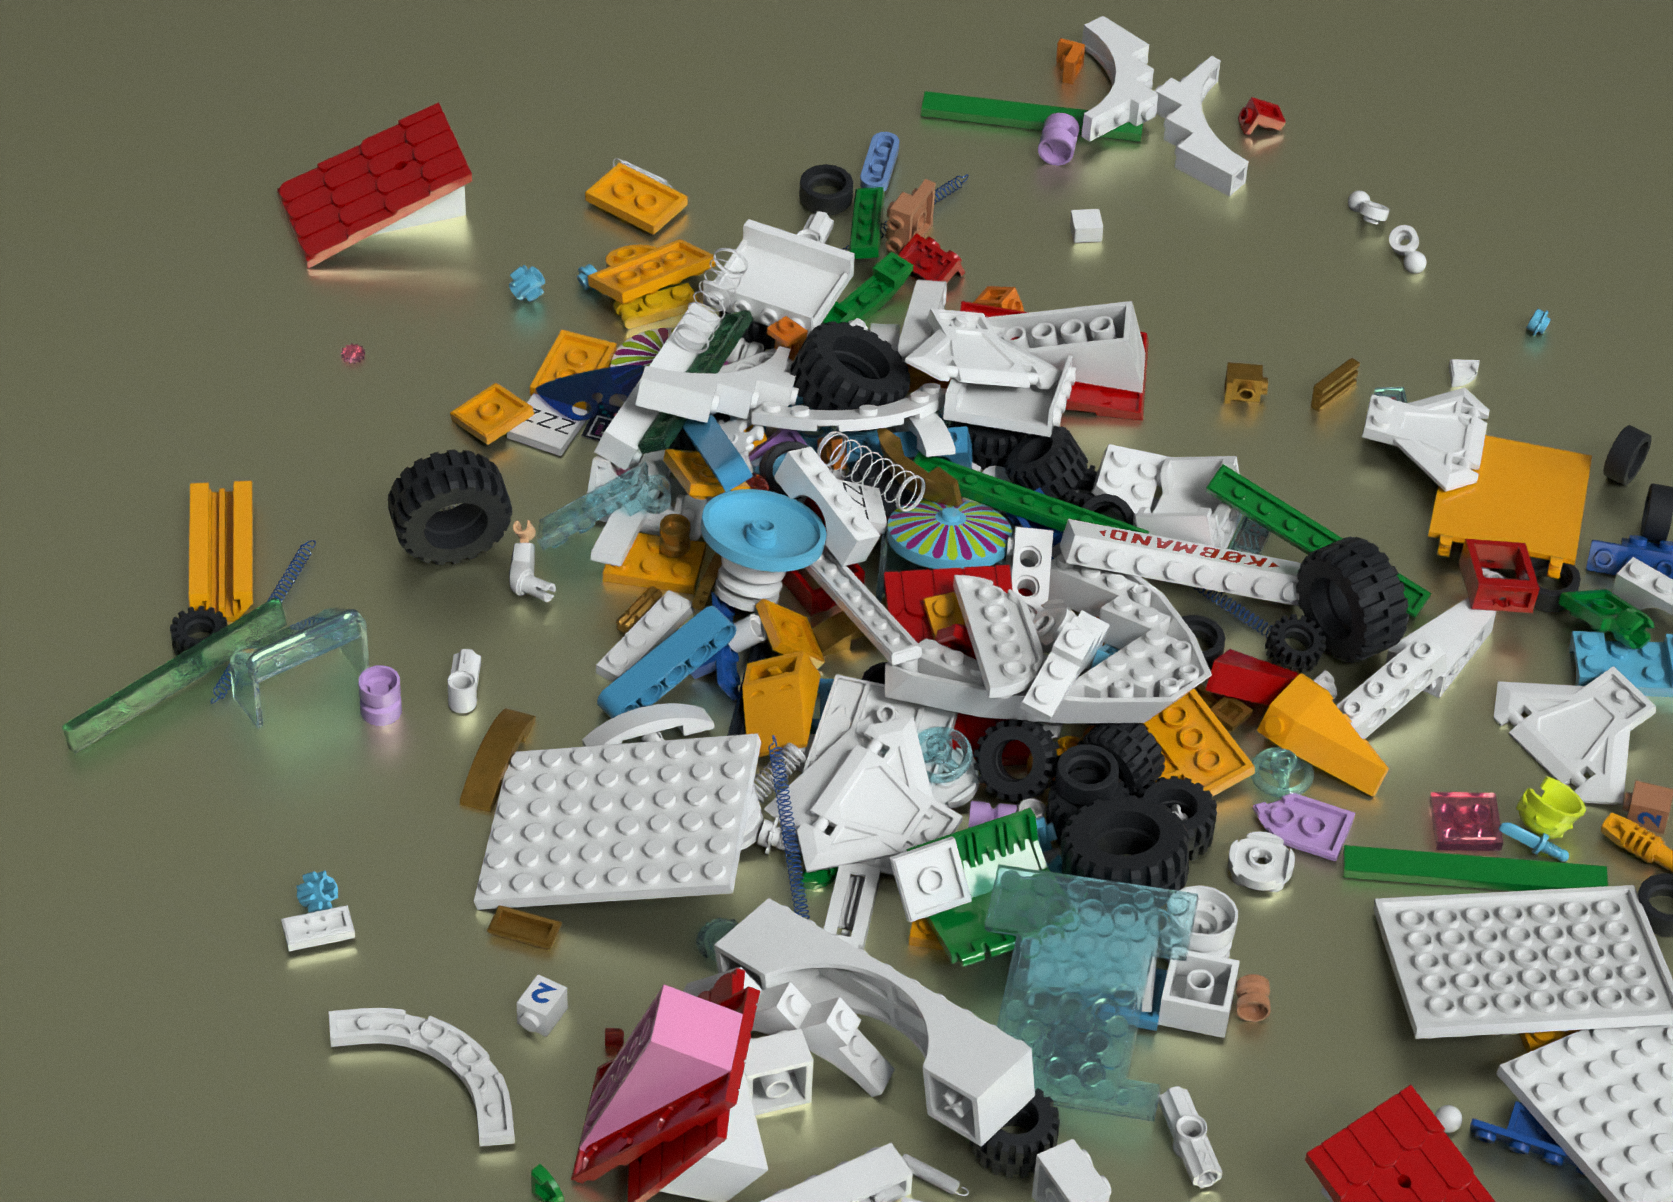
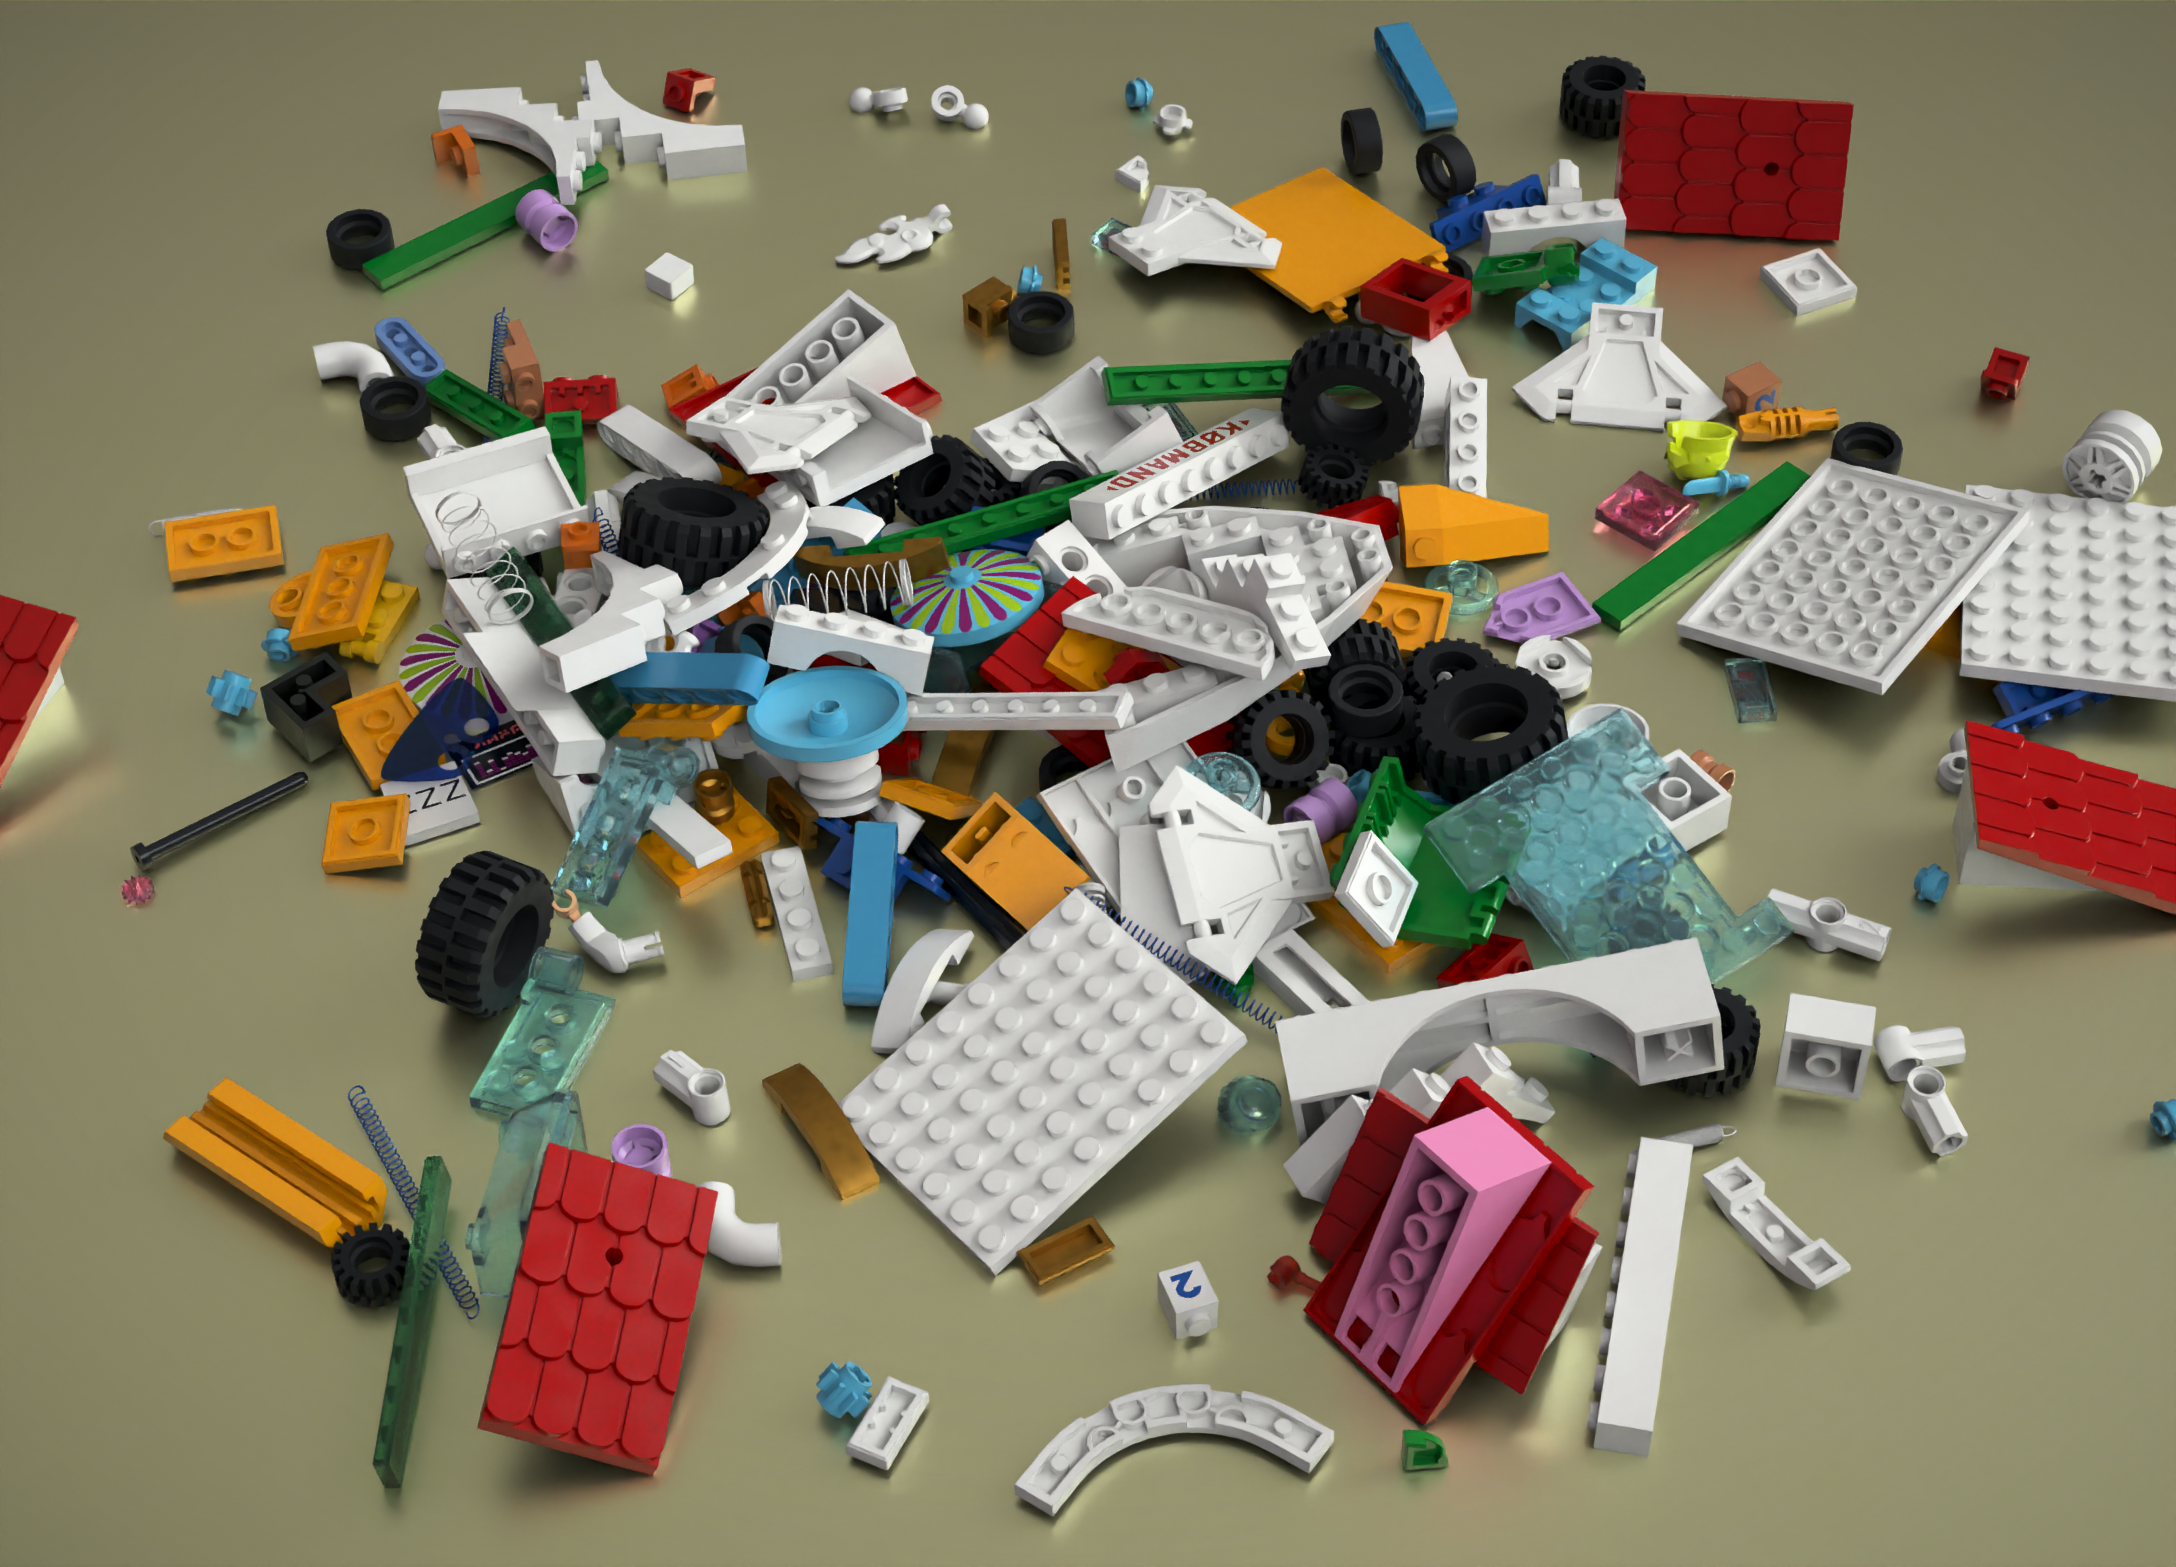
camera: 45 degrees left, 0 degrees up
none -> black bar [130,772,309,872]
none -> pearl dark grey brick [260,652,353,762]
none -> white cylinder [313,341,393,393]
none -> black tyre [326,209,395,270]
none -> white sticker [463,630,580,711]
none -> clear light blue hinge [469,946,617,1128]
none -> red piece [477,1142,718,1476]
none -> white cylinder [696,1182,781,1267]
none -> white piece [835,204,953,264]
none -> black tyre [1008,291,1074,354]
none -> medium azure plate [1017,265,1043,295]
none -> white plate [1154,104,1192,135]
none -> red bracket [1436,933,1534,988]
none -> clear light blue tile [1724,658,1778,723]
none -> medium azure plate [1914,864,1950,903]

